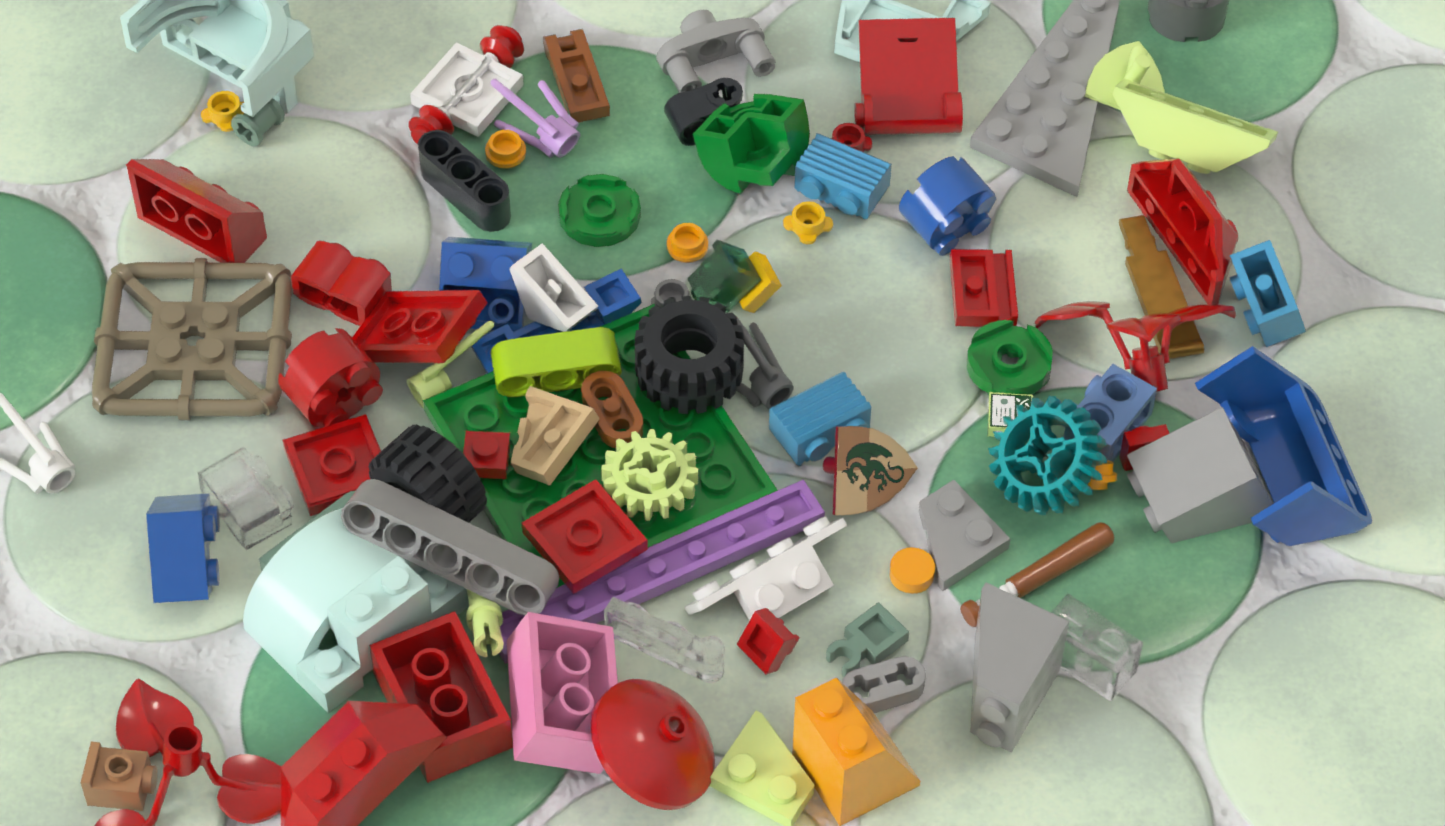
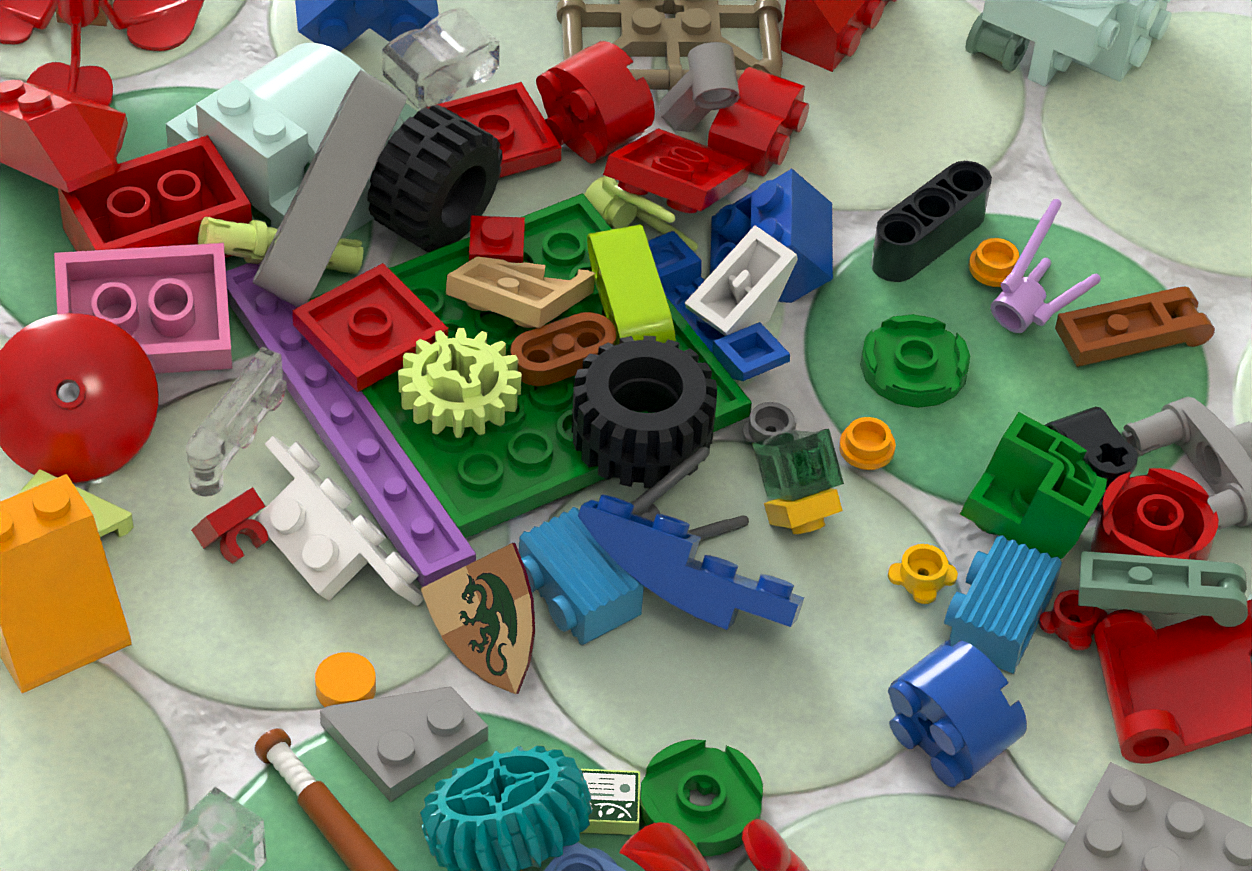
camera: 85 degrees right, 5 degrees down
white plate [409,25,524,144] -> none
sand green plate [826,602,909,677] -> none
light grey beam [842,656,926,713] -> none
red plate [950,249,1018,327] -> none
light grey slope [970,582,1069,752] -> none
none -> blue slope [578,495,805,630]
none -> light grey piece [659,42,740,132]
none -> sand green plate [1078,551,1248,627]
none -> red brick [1091,468,1219,561]

